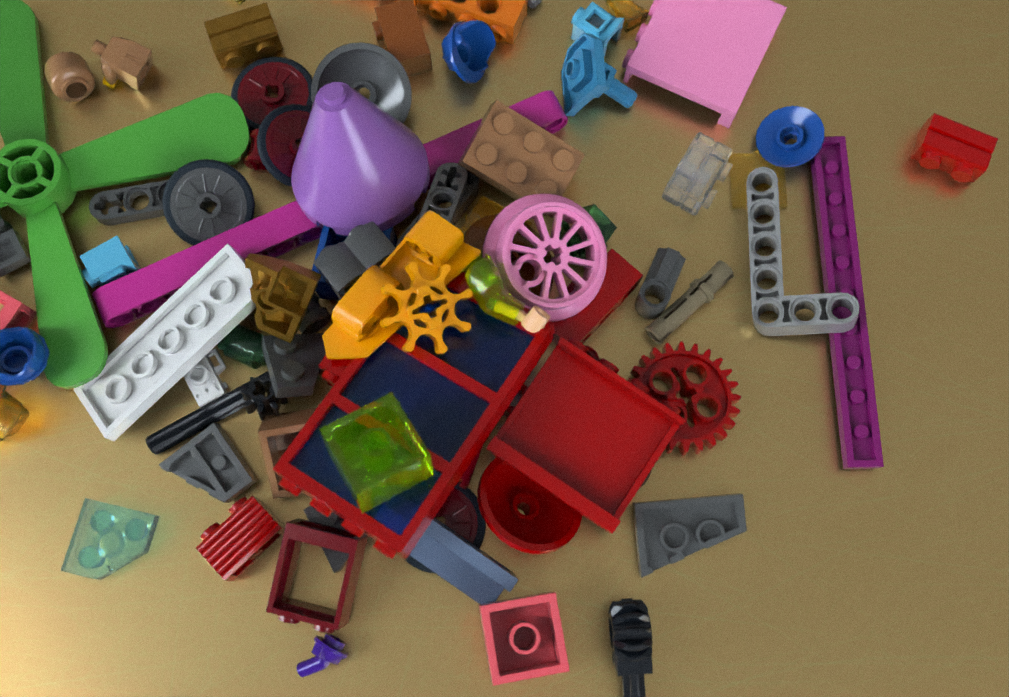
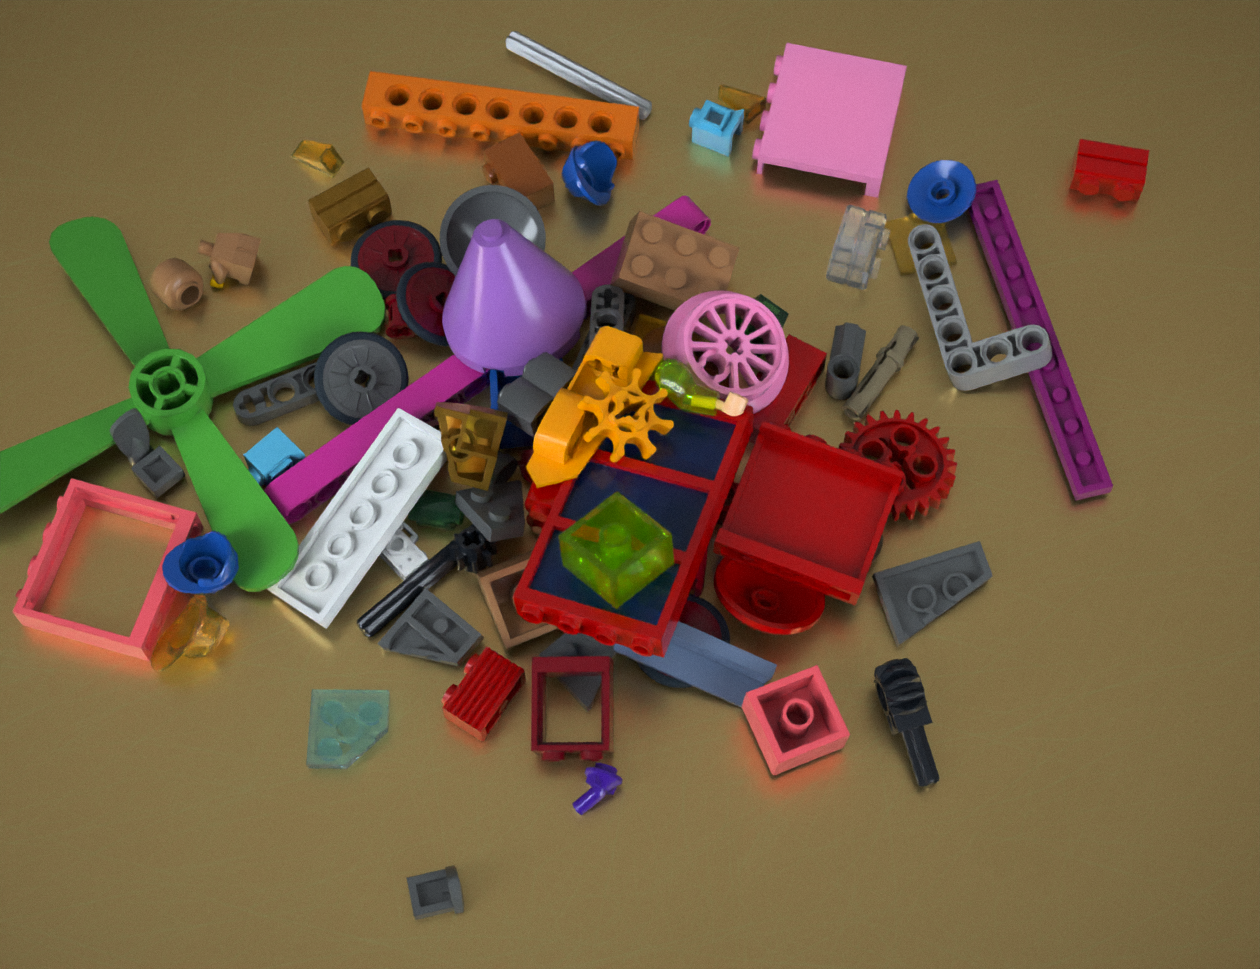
camera: 10 degrees left, 10 degrees down
dark azure piece [561,32,637,117] -> none

